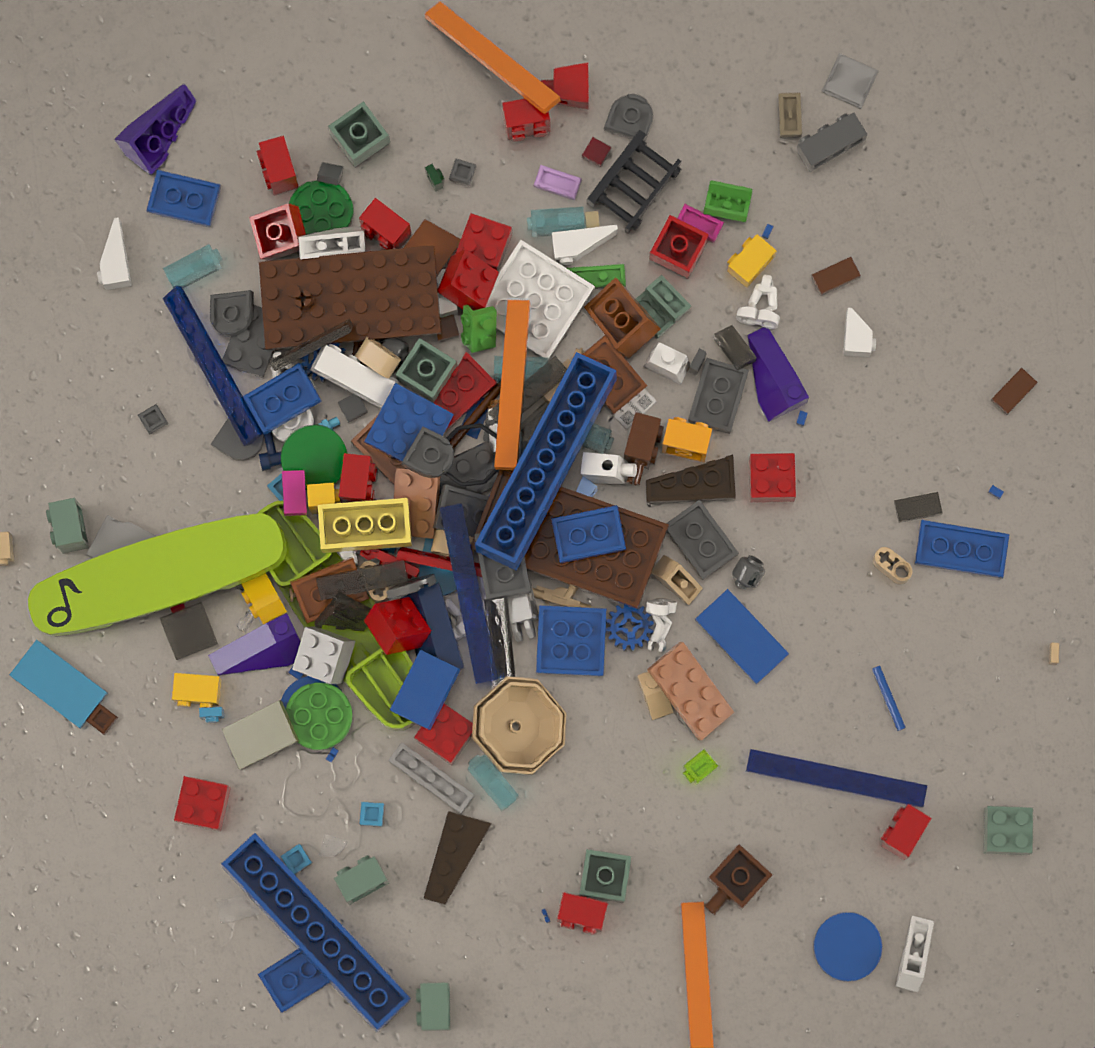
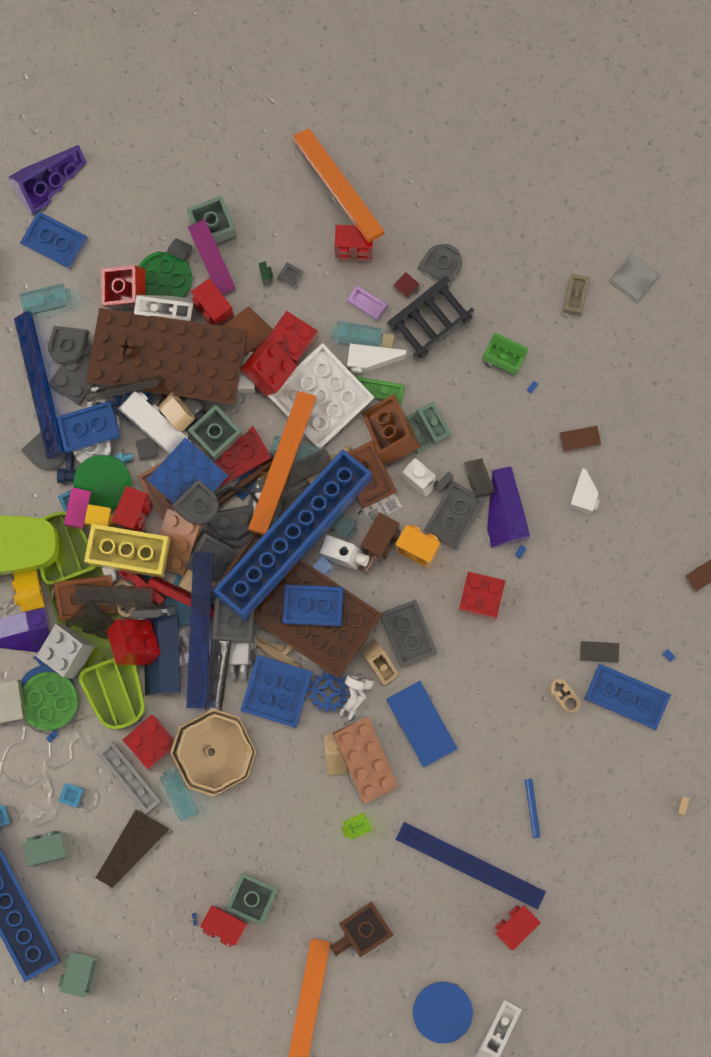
camera: 15 degrees right, 0 degrees up
red brick [256,135,299,195] -> none
blue tile [390,650,460,730] -> none
reddish brown tile [436,314,460,342] -> none
bright green bracket [461,305,497,353] -> none
red torso [541,63,589,109] -> none
dark brown wing [646,454,736,503] -> none
red brick [649,215,709,278] -> none
dark pink tile [678,204,724,243] -> none
yellow brick [727,234,777,288] -> none
dark grey head [732,555,765,589] -> none
white piece [736,275,780,329] -> none
dark grey brick [796,112,867,172] -> none
sand green brick [984,806,1033,855] -> none
none -> magenta tile [188,219,236,294]

